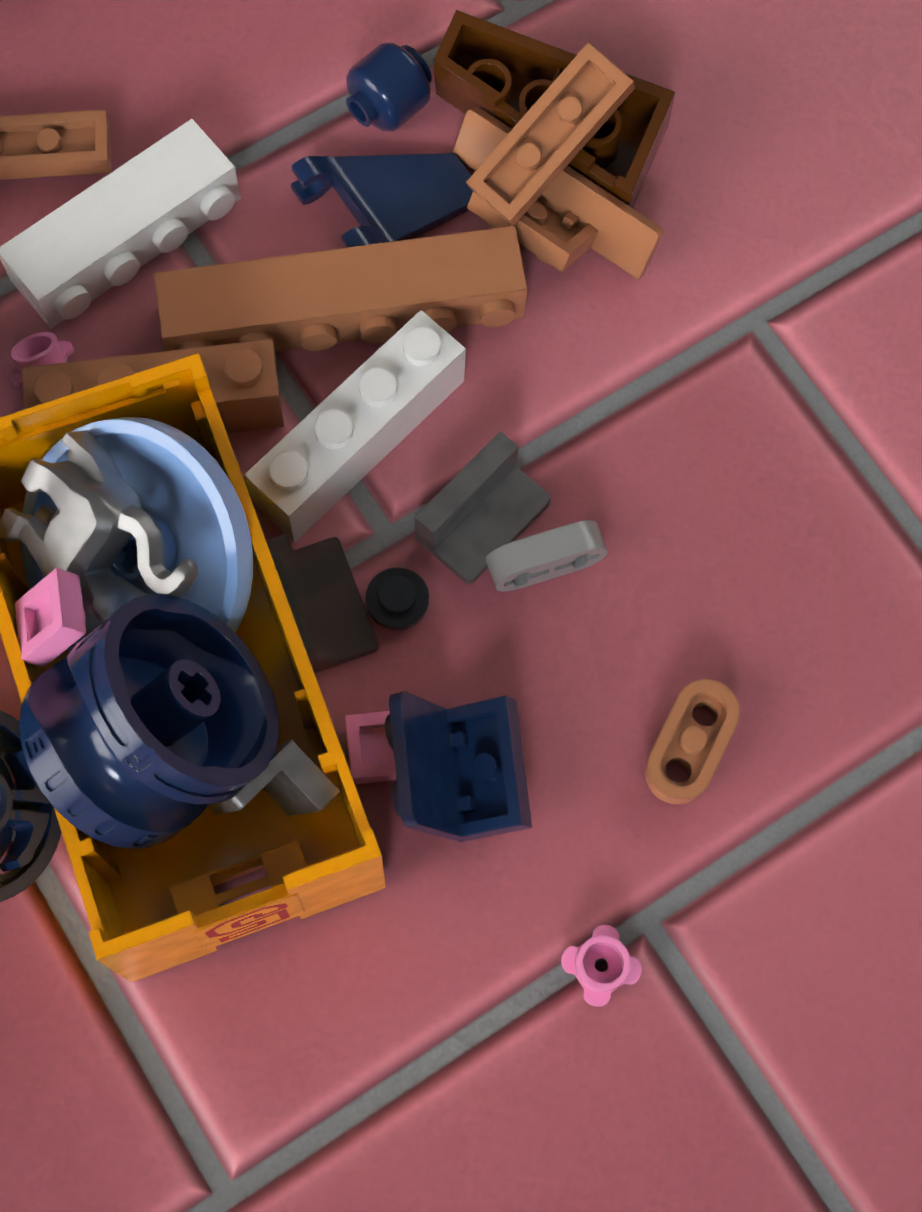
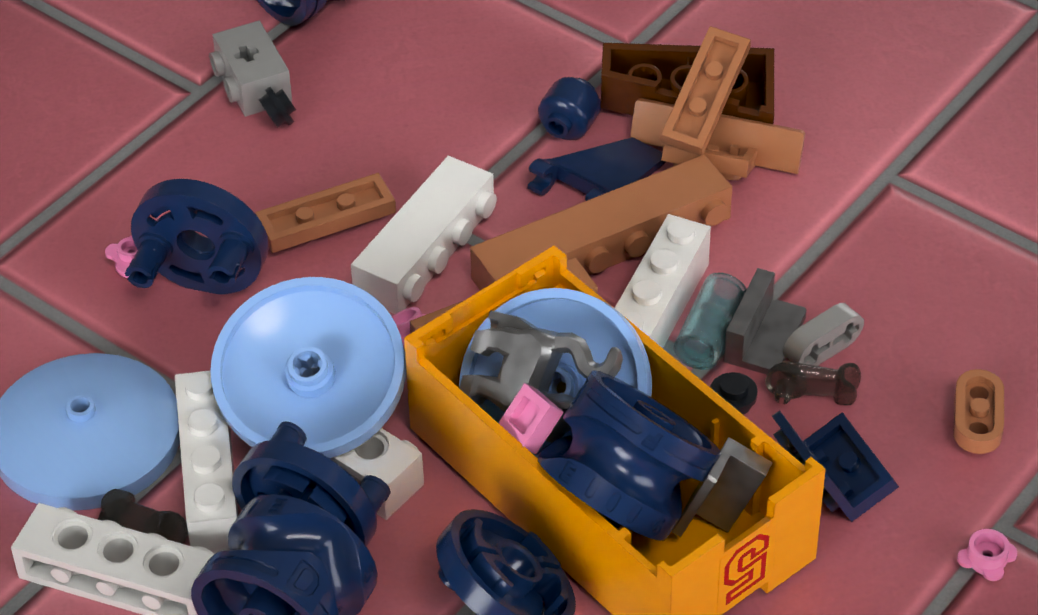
camera: 15 degrees left, 25 degrees down
none -> clear light blue pin [674,273,747,370]
none -> clear smoke piece [765,361,861,405]

